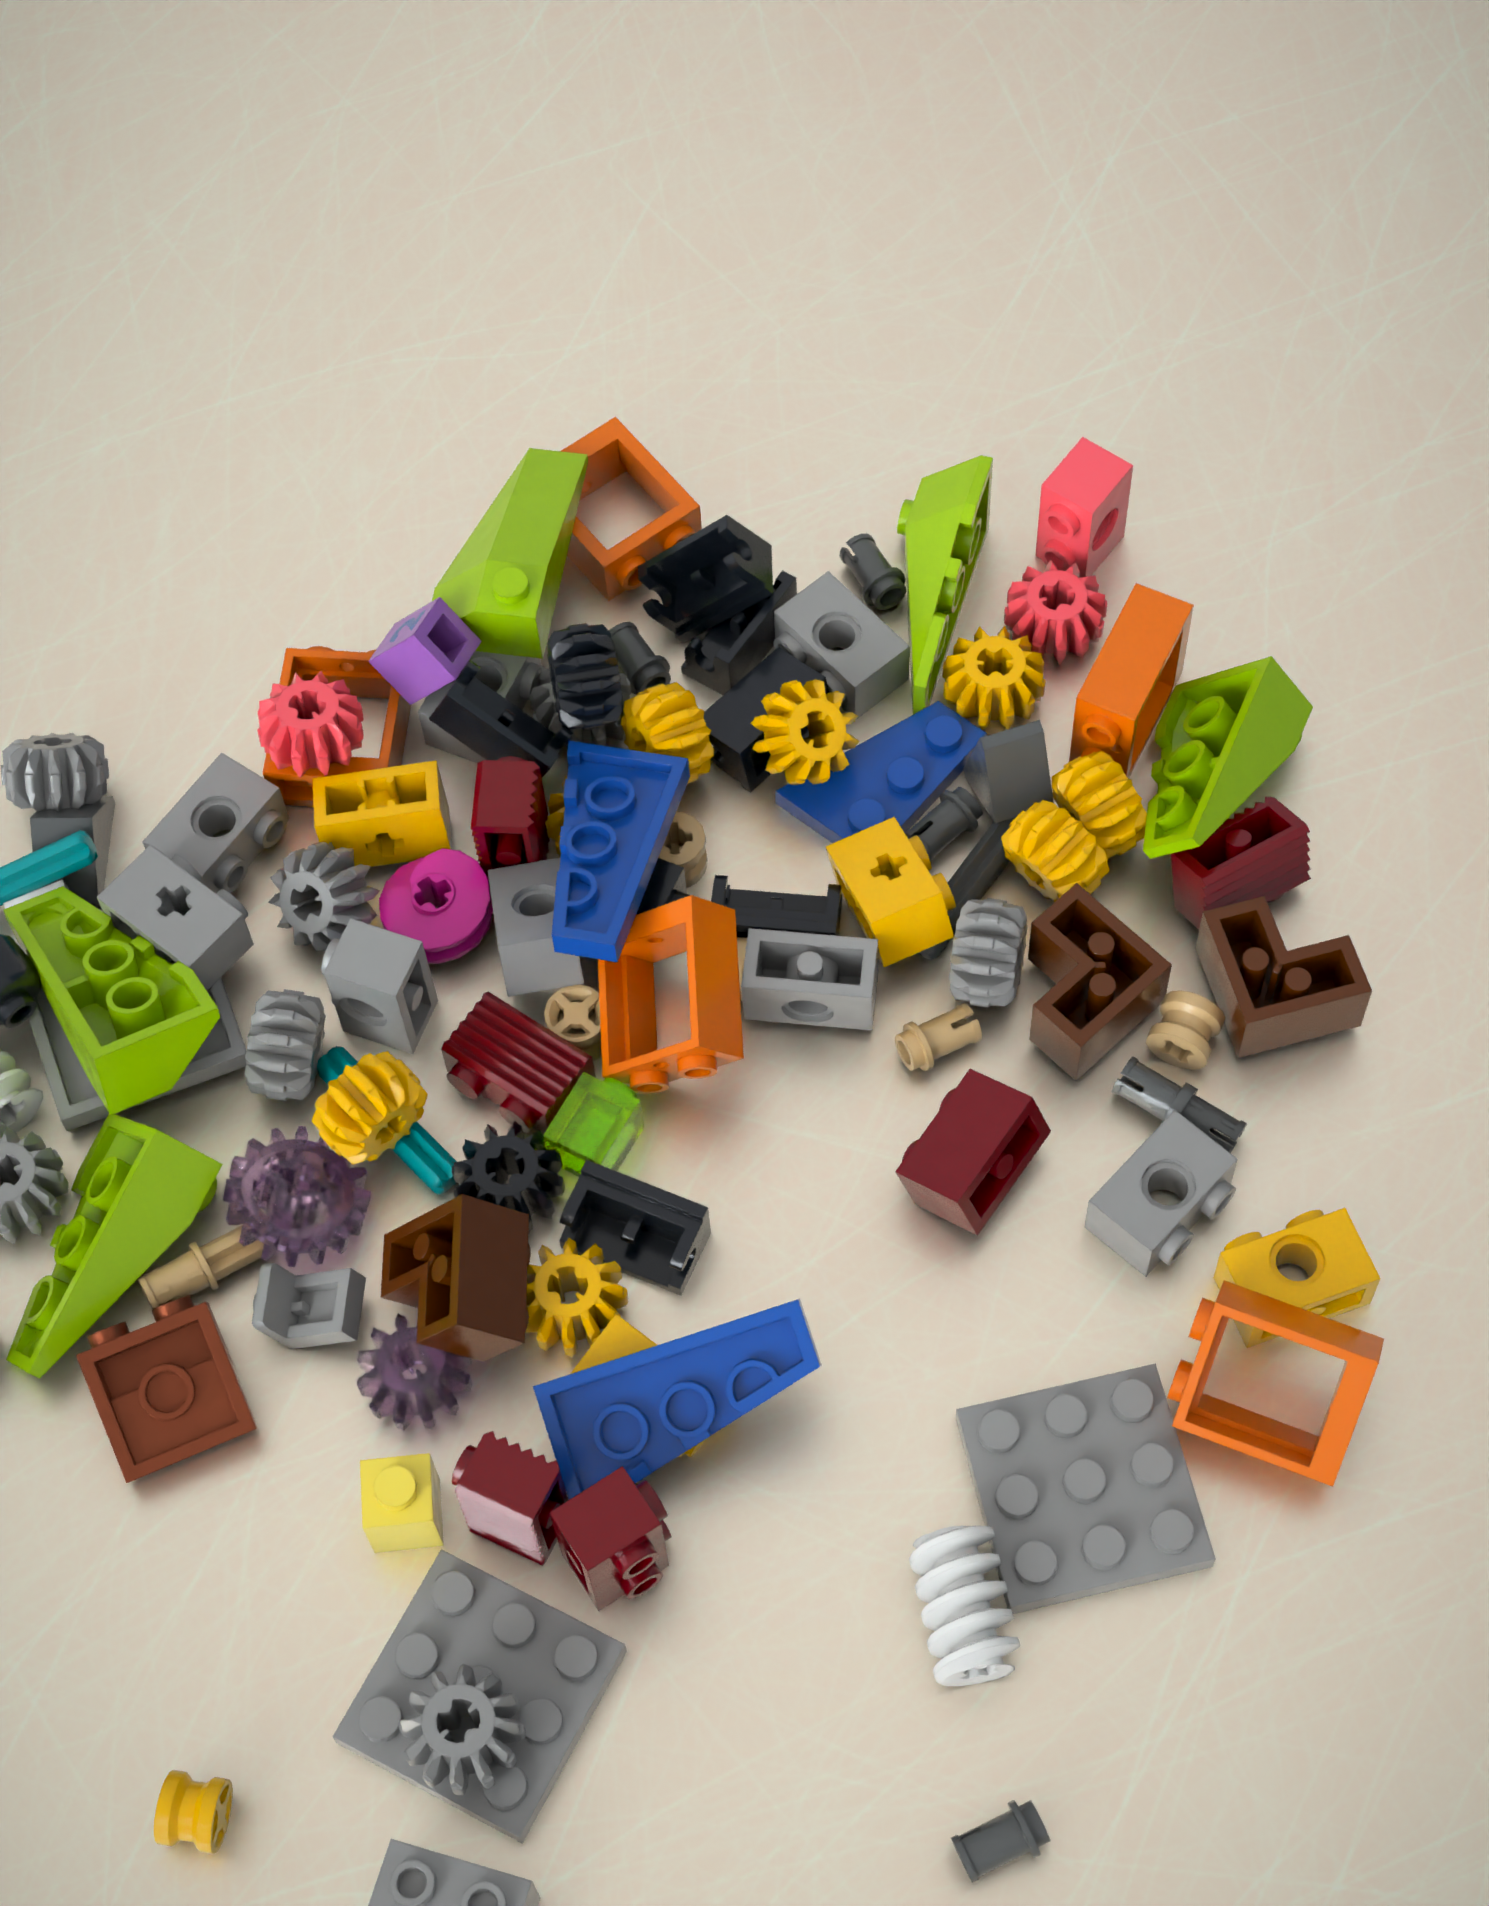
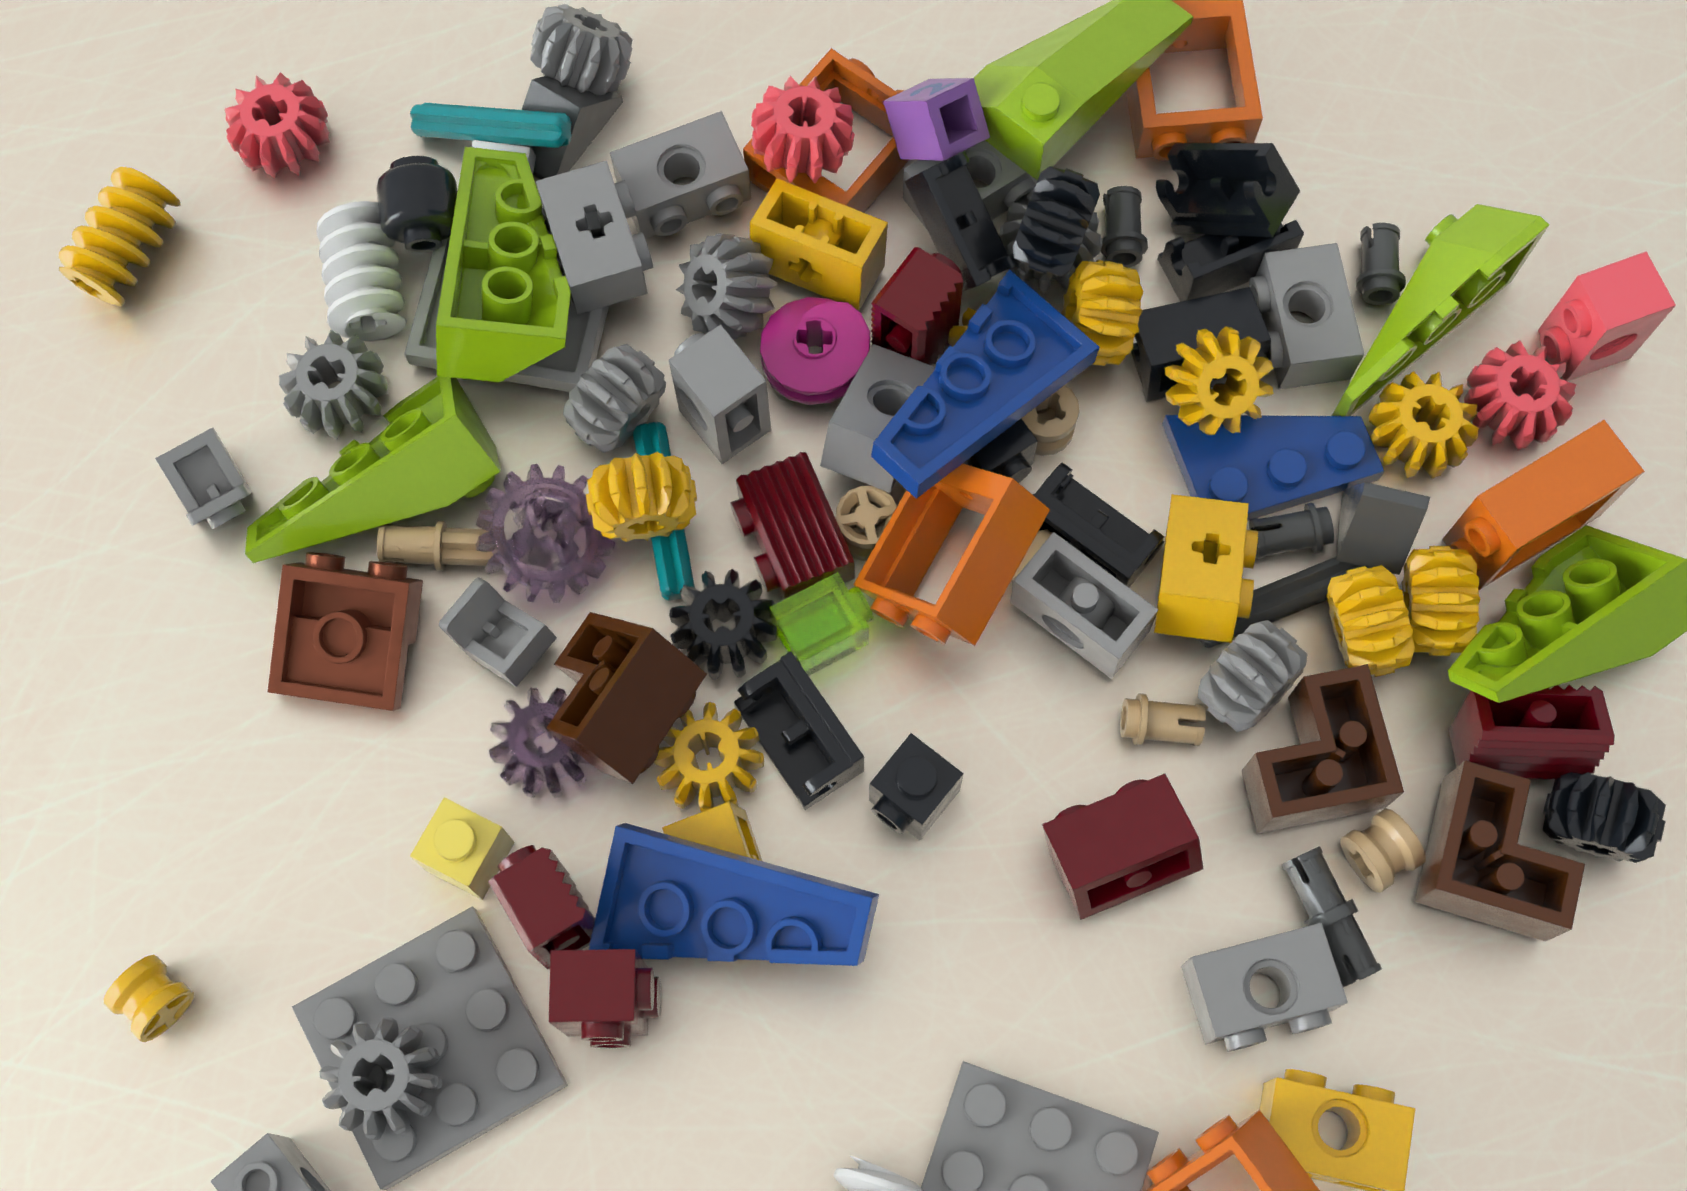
camera: 30 degrees right, 10 degrees up
none -> black brick [869,733,964,840]
none -> black gear [1542,772,1666,863]

